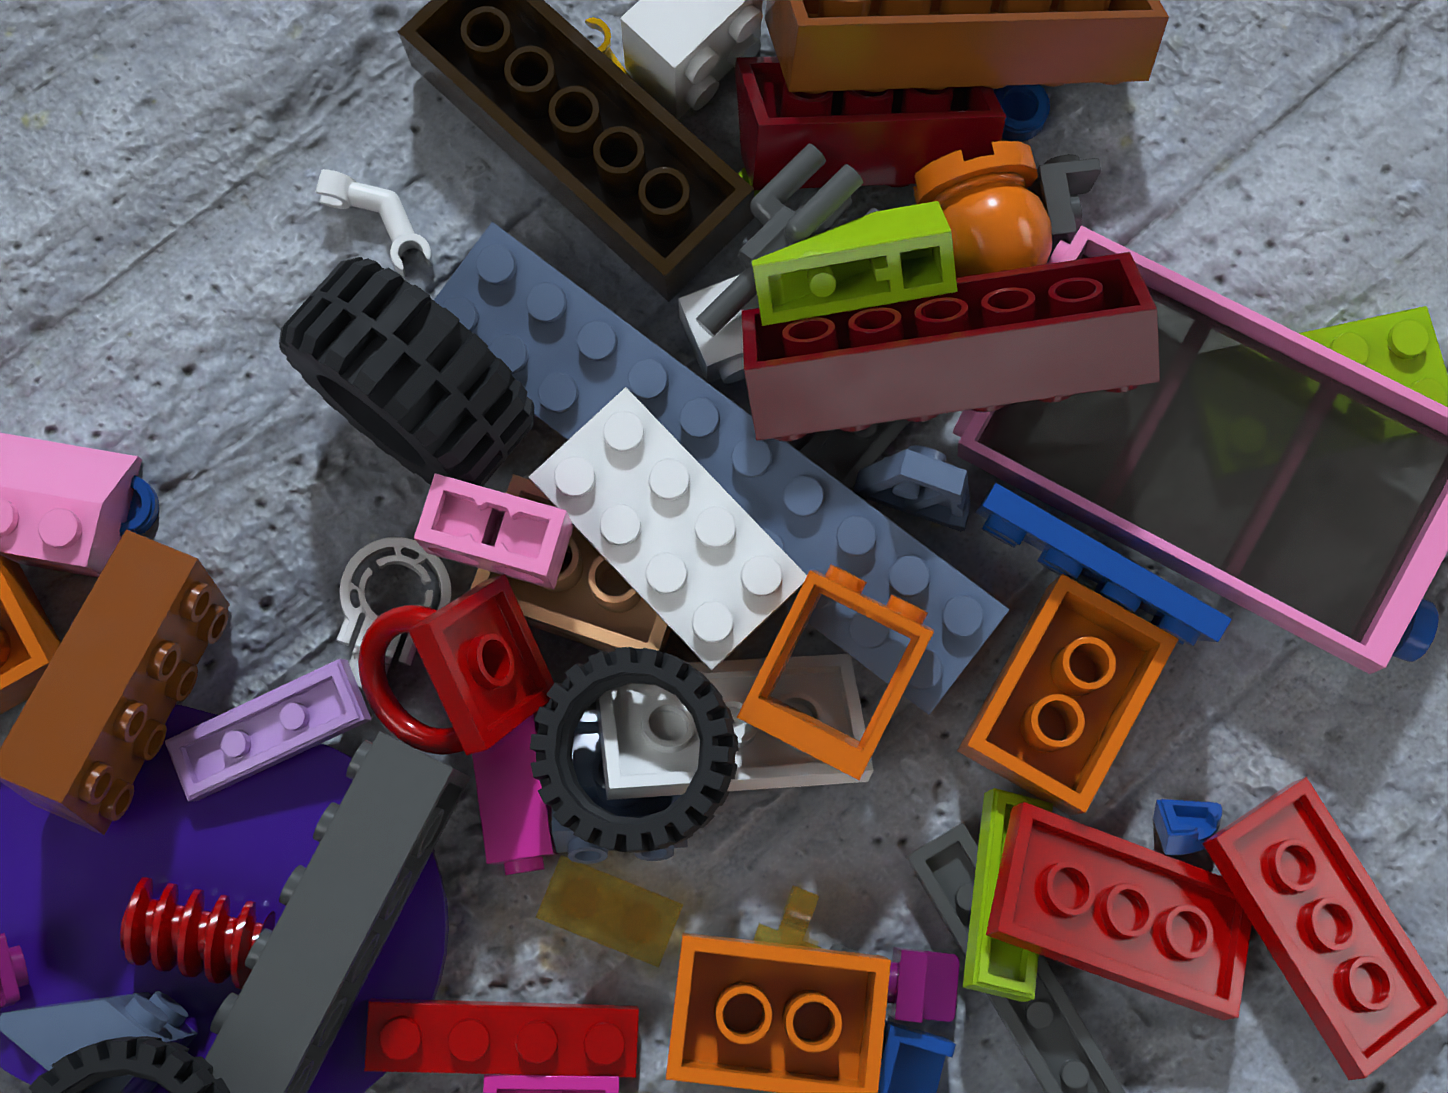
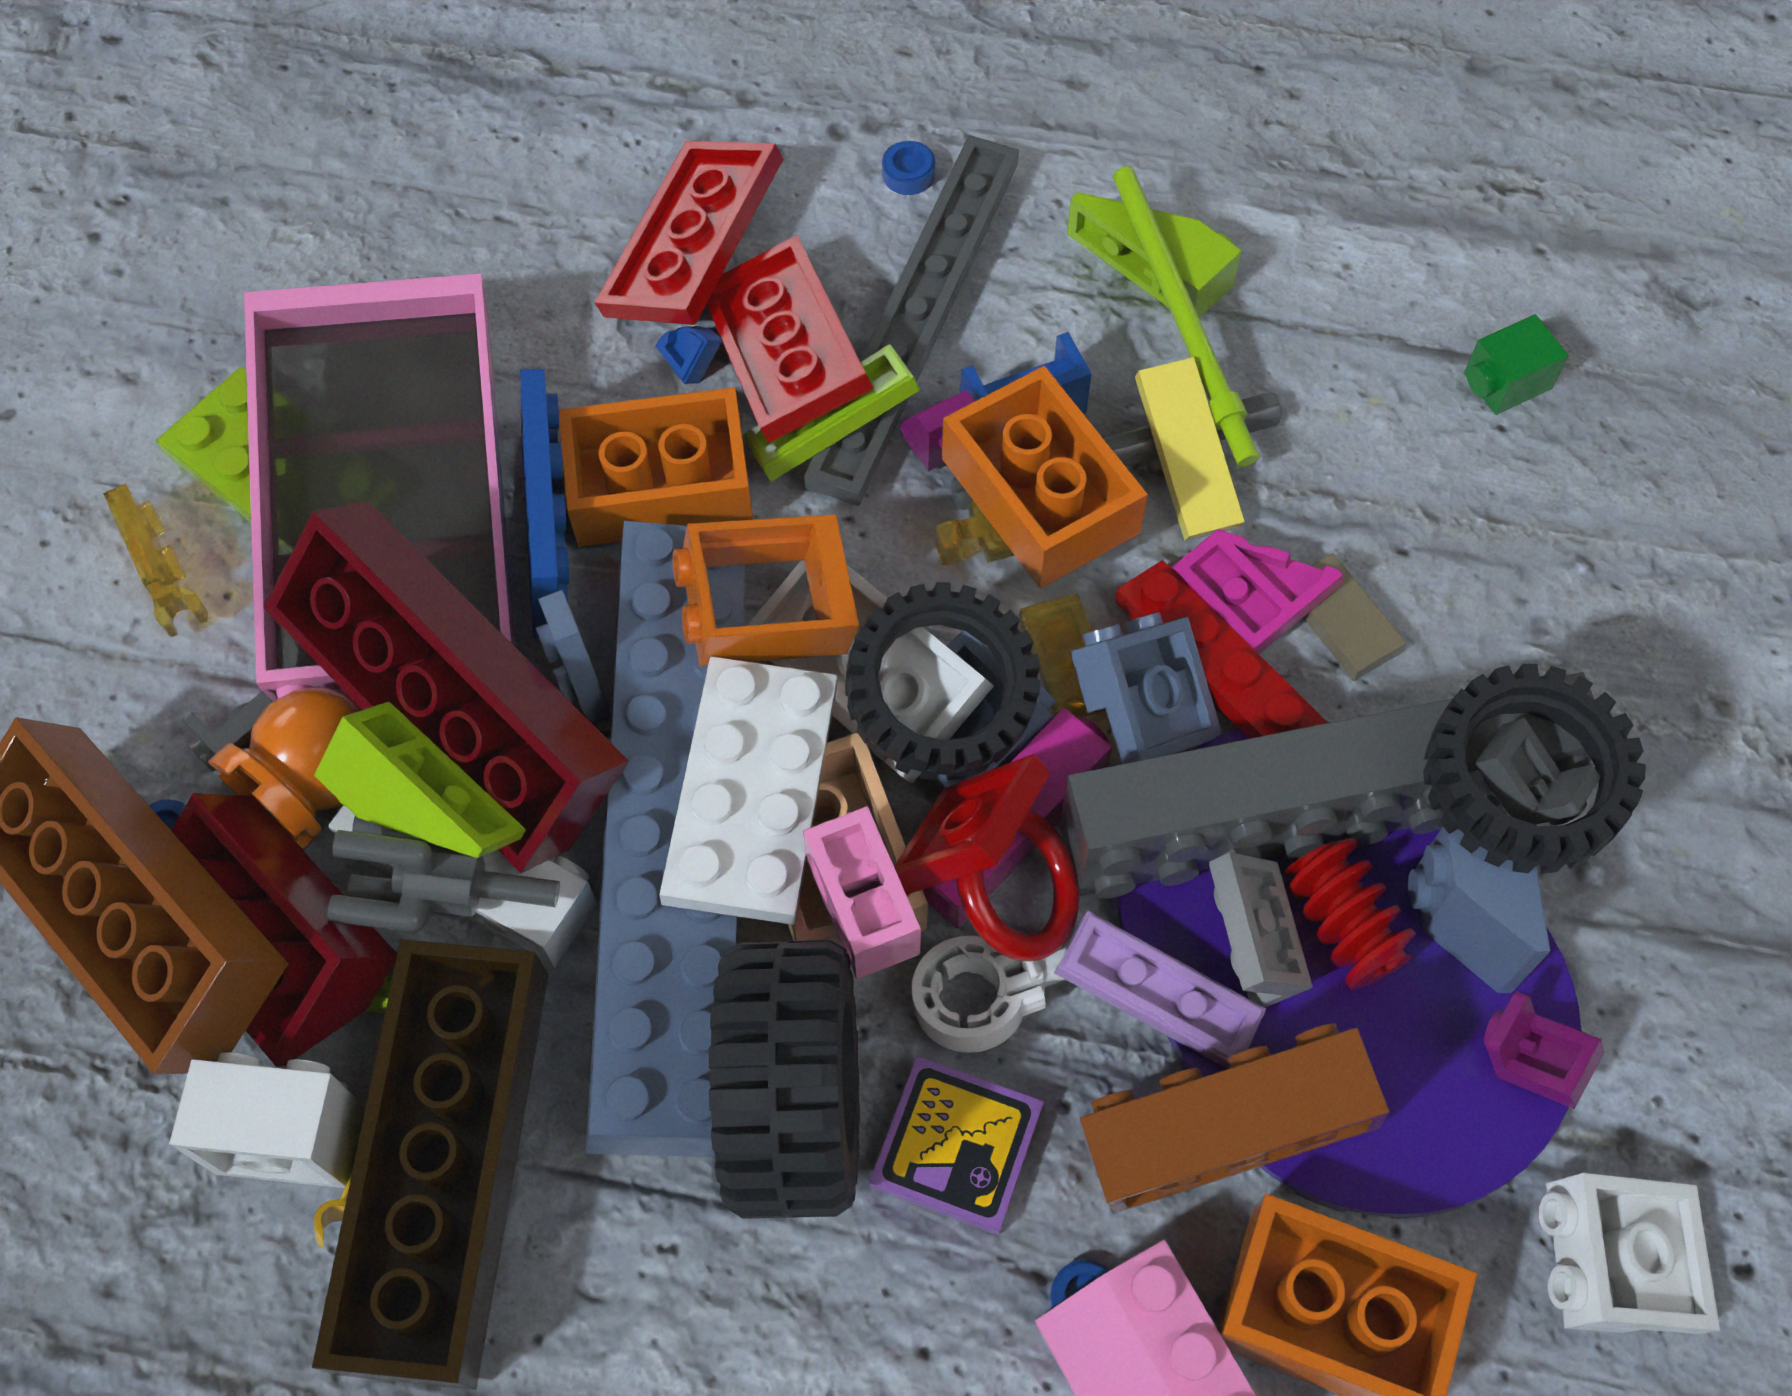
camera: 125 degrees left, 15 degrees down
white arm [315,169,433,277] -> none
none -> clear yellow plate [103,483,208,638]
none -> tile [869,1055,1044,1236]
none -> sand blue plate [1070,612,1222,764]
none -> light grey bracket [1209,852,1313,1008]

